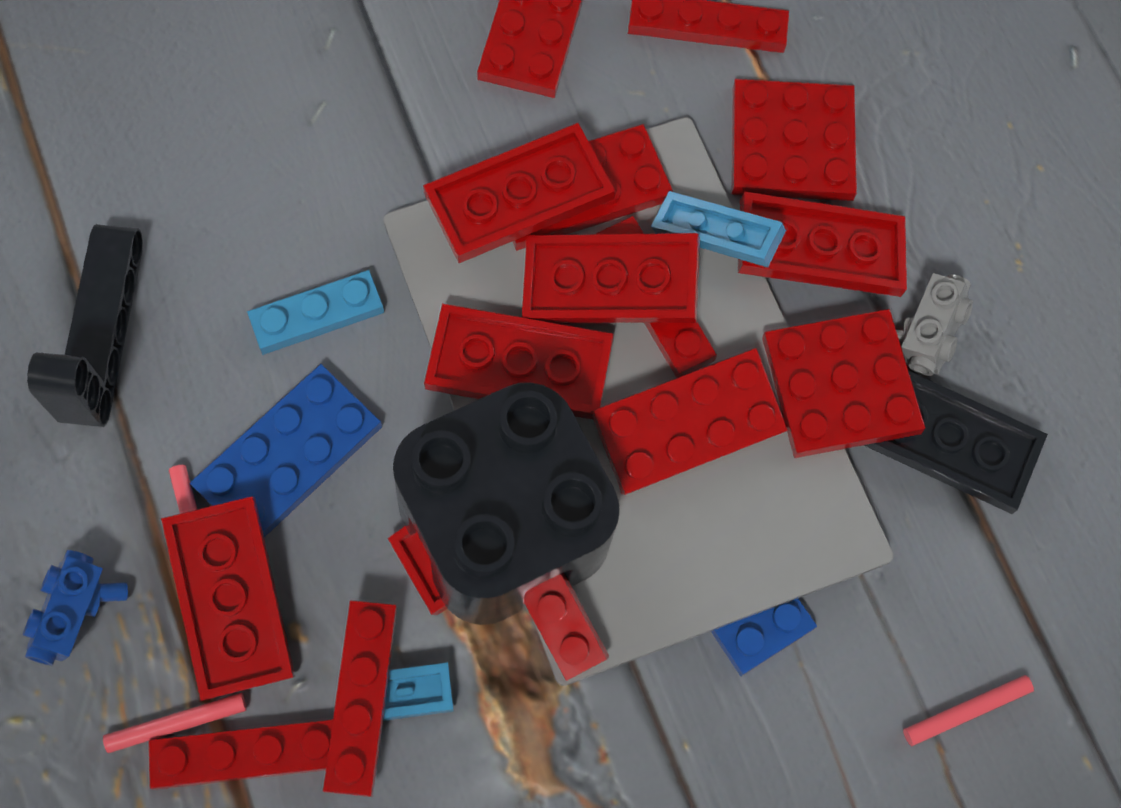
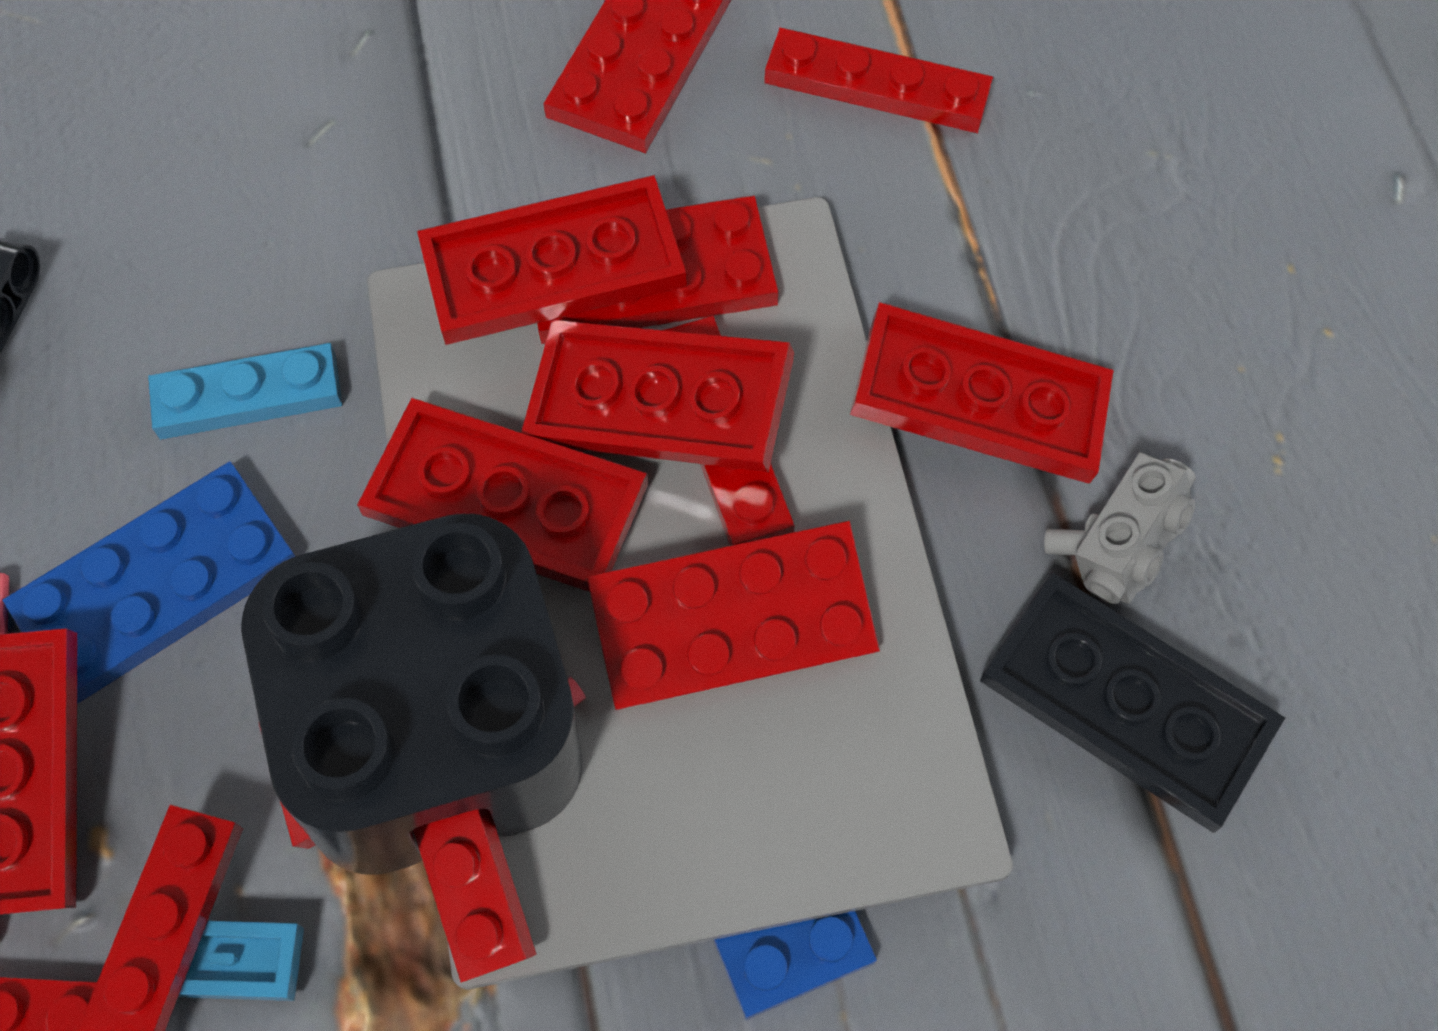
camera: 15 degrees right, 5 degrees down
dark azure plate [651,191,786,268] -> none
red plate [731,79,857,201] -> none
red plate [762,309,926,458] -> none

